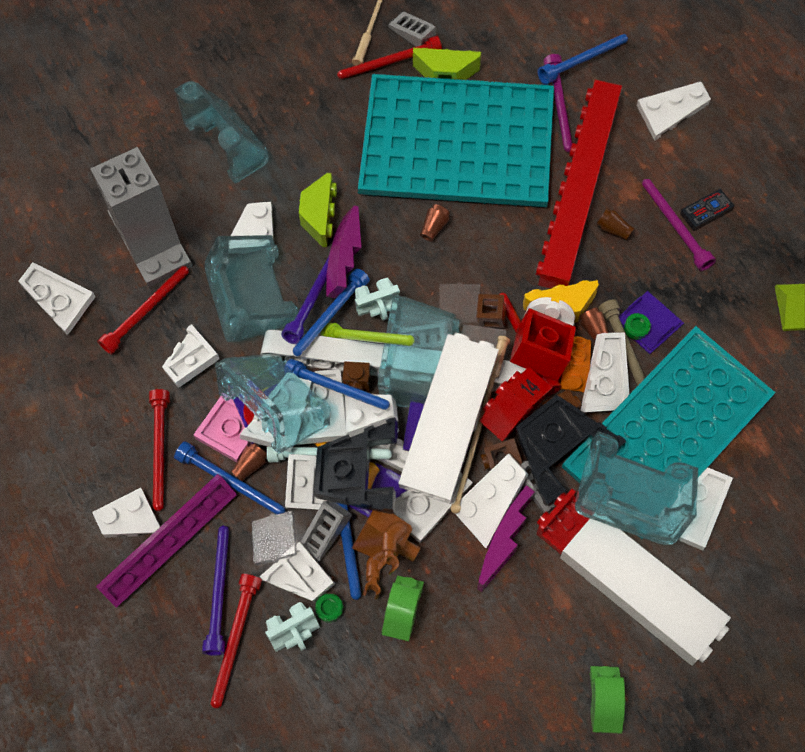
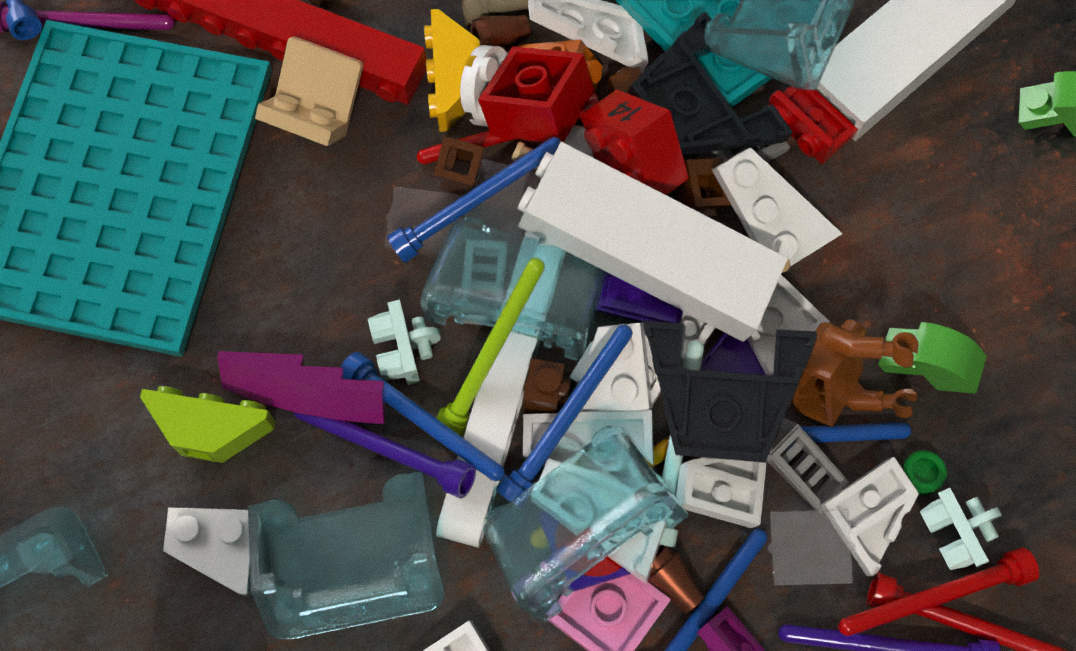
camera: 85 degrees left, 5 degrees up
copper cone [420,204,450,242] -> none
magenta slope [477,485,535,592] -> none
none -> tan bracket [255,36,363,146]
none -> blue piece [387,137,562,263]
none -> red piece [838,547,1039,636]

